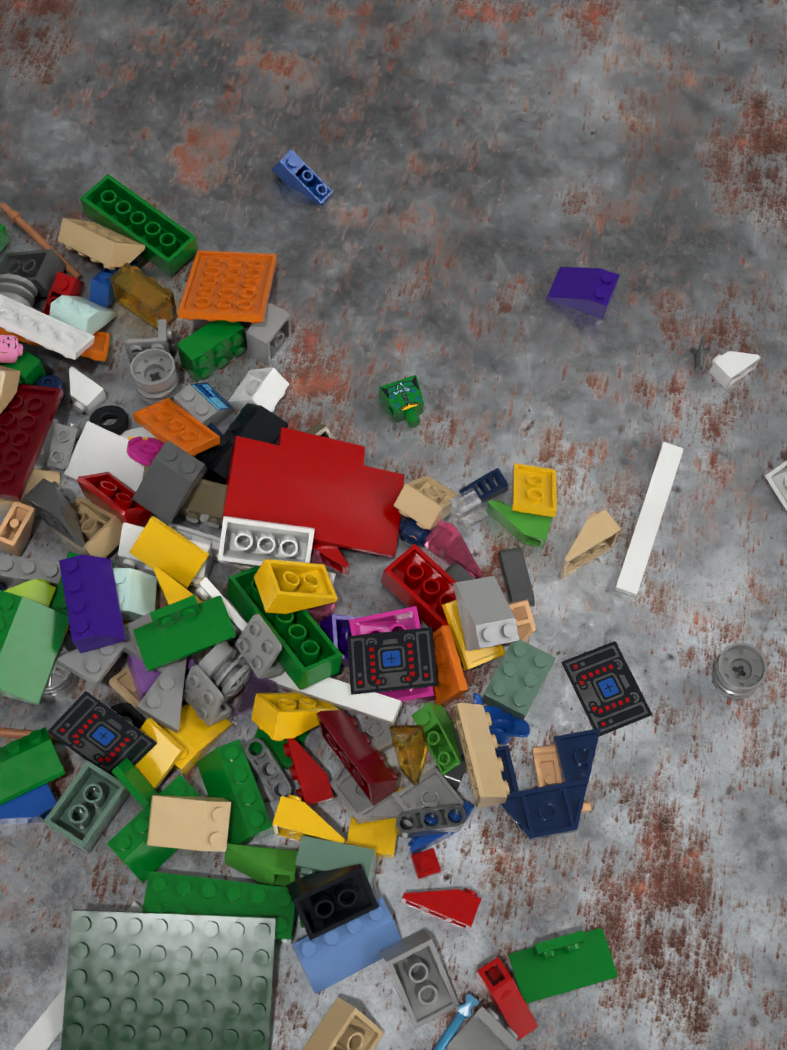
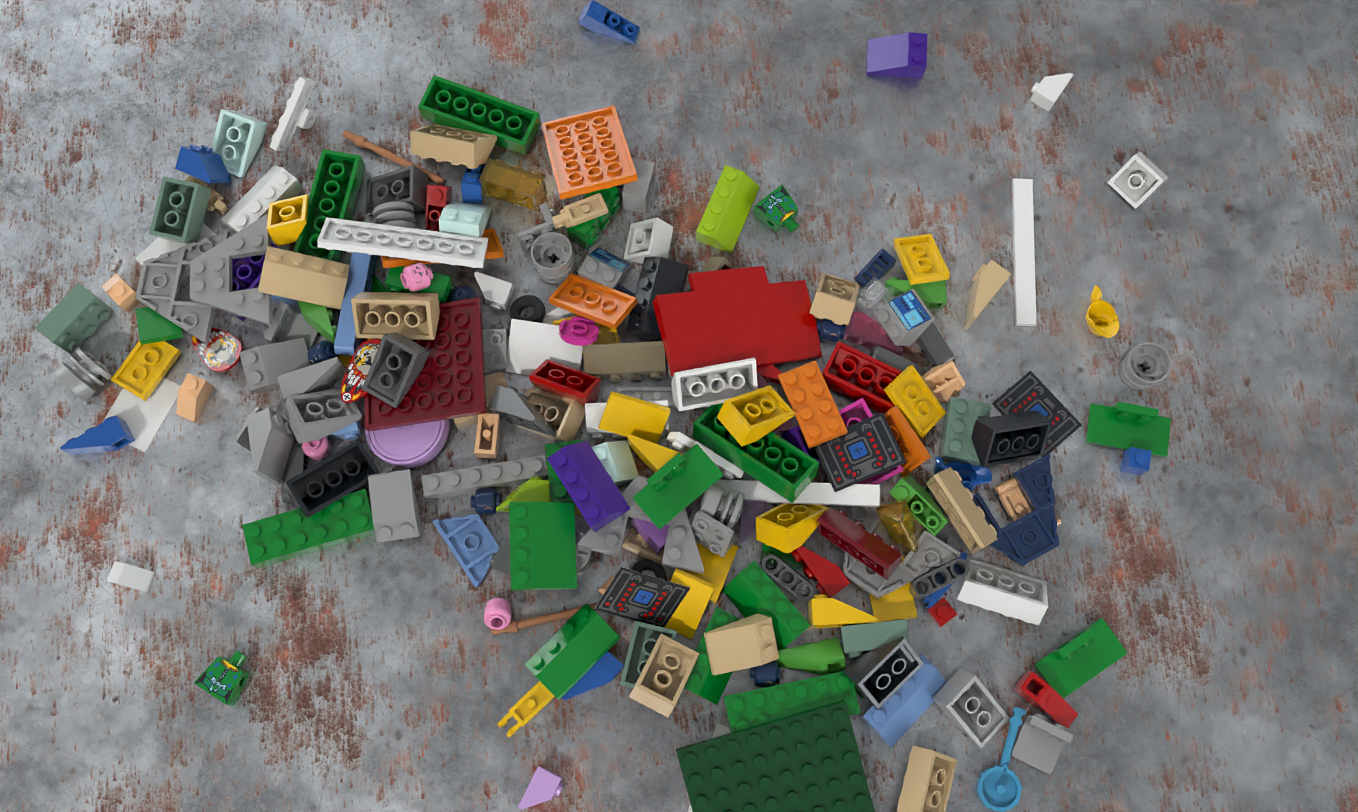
camera: 15 degrees left, 10 degrees up
green tile [112,758,159,808] -> none
dark grey slope [132,440,208,524] -> none
light grey bracket [235,614,284,679] -> none
red slope [401,888,481,931] -> none
light grey slope [453,576,520,651] -> none
dark grey bar [690,336,710,370] -> none
none -> tan hinge [552,193,608,229]
none -> tan slope [629,634,699,717]
none -> lime slope [696,165,760,254]
none -> dark blue head [750,660,781,688]
none -> orange plate [778,360,847,448]
none -> slope [875,289,935,346]
none -> white slope [957,556,1048,625]
none -> black slope [971,410,1052,468]
none -> green bracket [1085,402,1171,457]
none -> yellow hair [1086,285,1120,338]
none -> blue brick [1120,447,1152,476]

